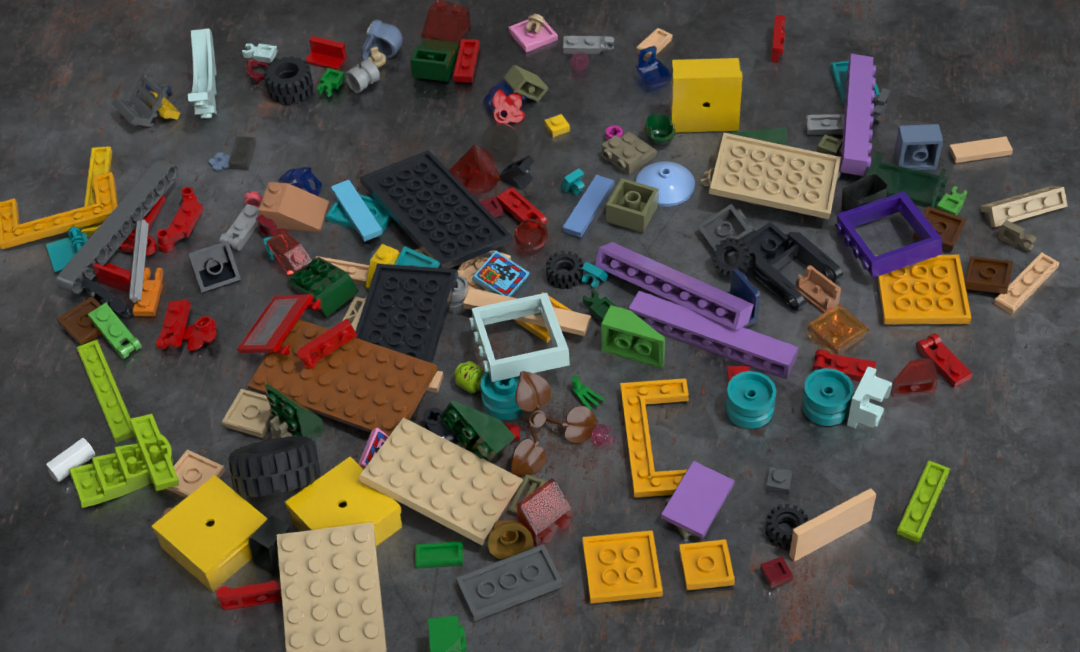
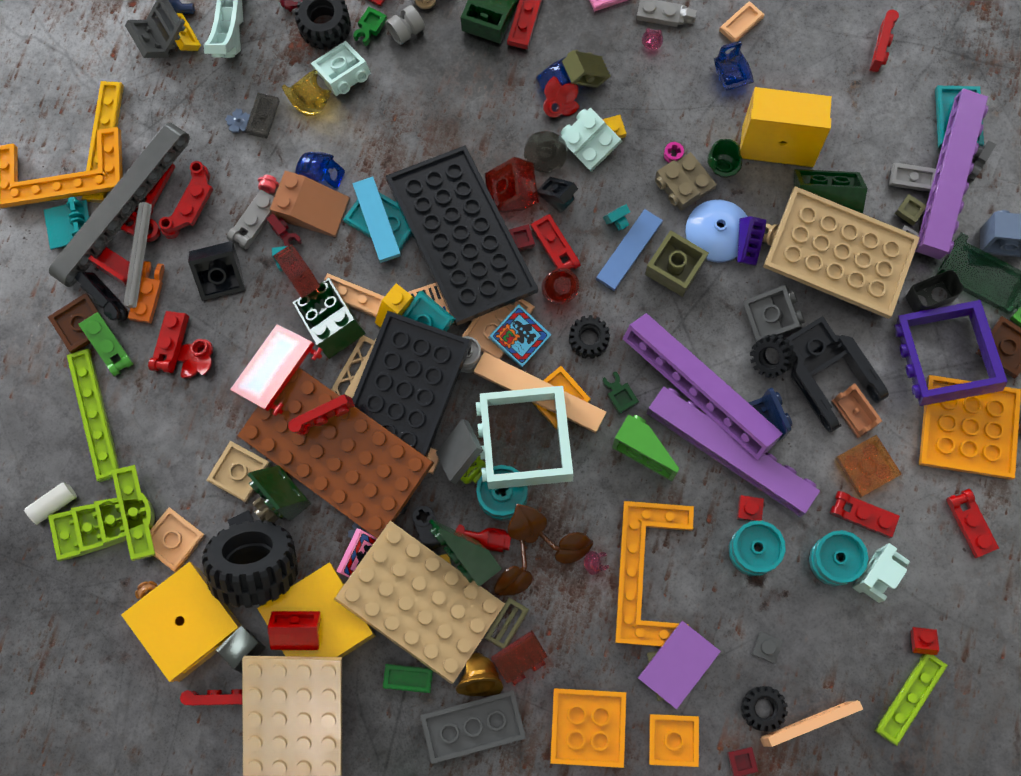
camera: 10 degrees right, 25 degrees up
green piece [571,376,605,410] -> none
teal tile [582,262,609,288] -> none
clear red slope [891,358,939,397] -> none
none -> red panel [267,611,321,650]
none -> clear yellow piece [282,69,331,116]
none -> light aqua plate [311,41,371,96]
none -> dark grey tile [436,419,483,484]
none -> light aqua plate [559,107,622,172]
none -> dark purple slope [737,216,766,266]
none -> red plate [910,627,940,655]

